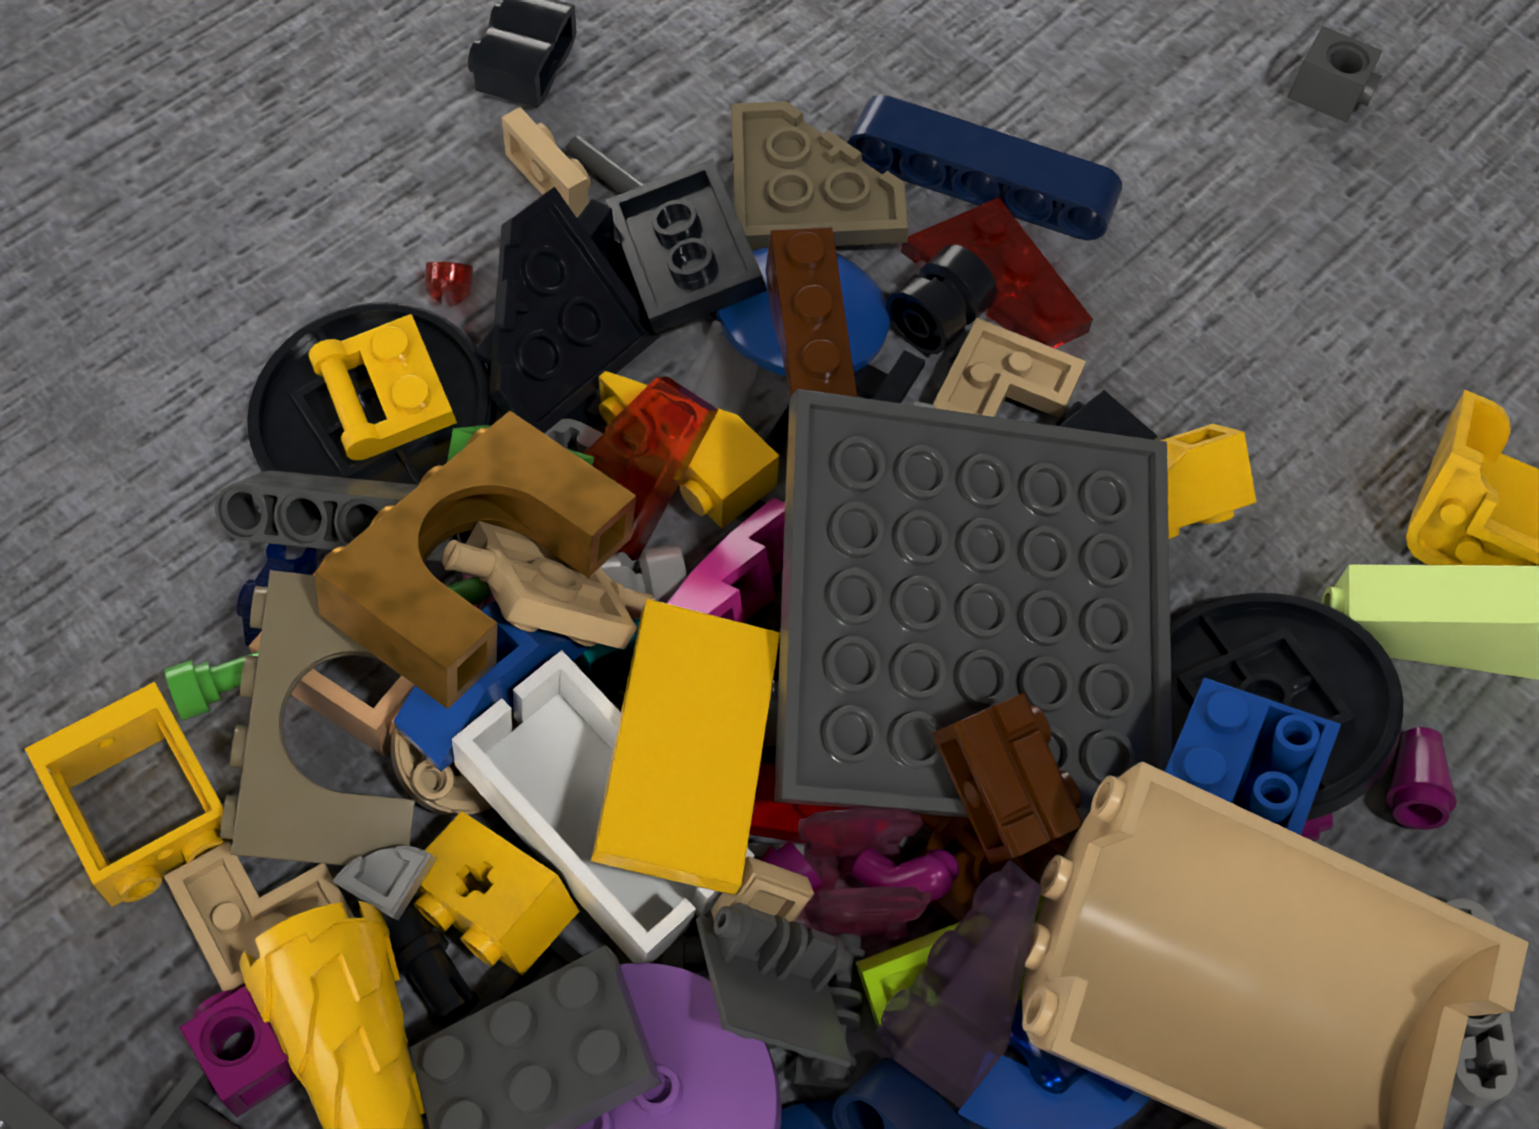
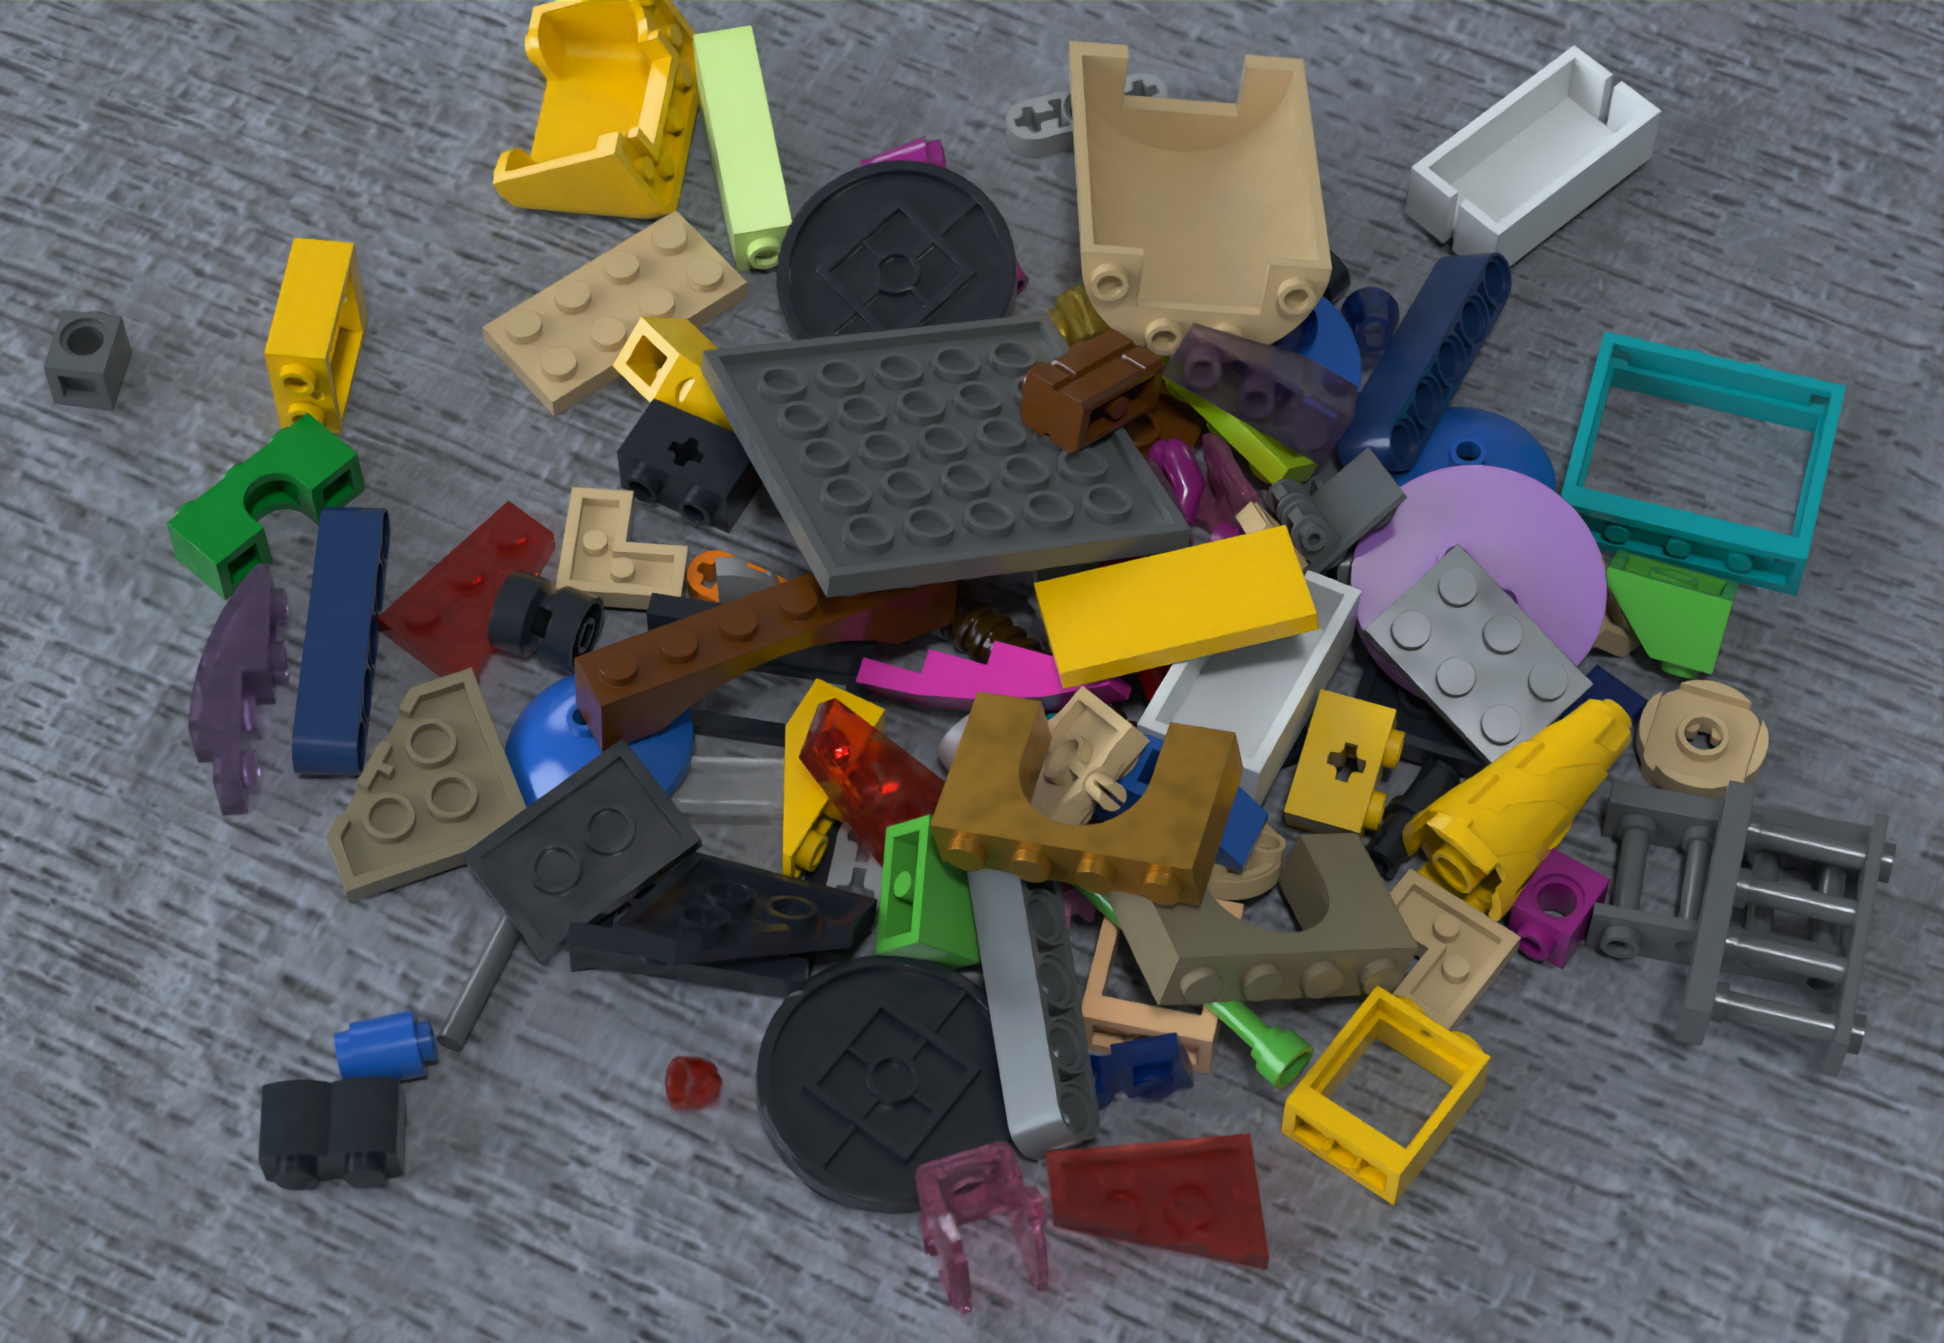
camera: 105 degrees left, 5 degrees down
yellow plate [308,314,457,460] -> none
light grey tile [332,845,437,921] -> none
tan plate [501,107,591,217] -> none
blue slope [1165,677,1341,835] -> none
none -> green arch [166,413,365,601]
none -> clear purple slope [188,564,288,816]
none -> yellow window [264,237,369,433]
none -> blue brick [334,1009,438,1081]
none -> tan plate [482,210,748,417]
none -> clear pink piece [916,1141,1048,1315]
none -> clear red wing [1045,1133,1269,1270]

